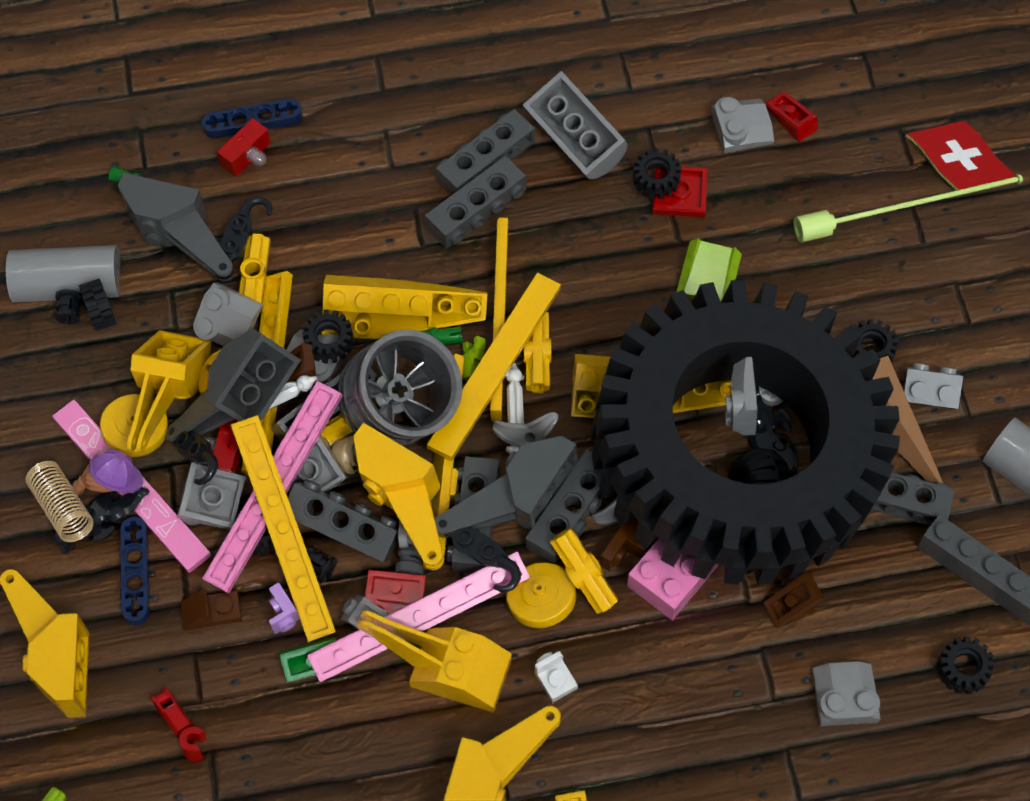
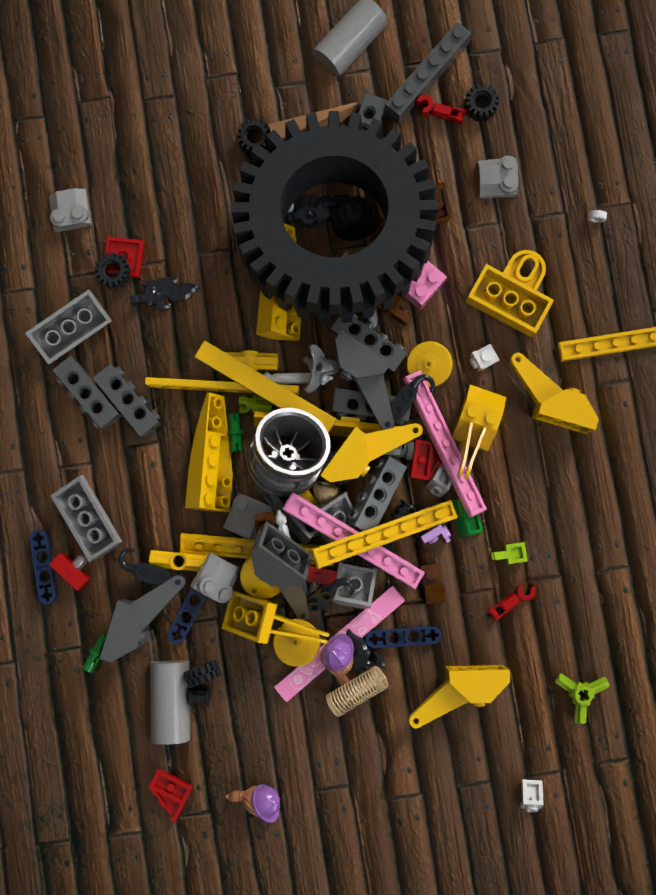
camera: 85 degrees left, 20 degrees up
black tyre [302,310,354,364] -> none
yellow piece [550,527,618,614] -> none
lime slope [676,238,742,301] -> none
light grey slope [725,357,757,436] -> none
red slope [765,91,818,142] -> none
flag [794,121,1023,243] -> none
light grey bracket [903,363,963,409] -> none
none -> light grey brick [51,475,123,562]
none -> black piece [130,277,200,311]
none -> dark blue beam [168,587,207,644]
none -> red piece [415,94,466,124]
none -> yellow brick [465,250,554,338]
none -> lime plate [491,542,528,564]

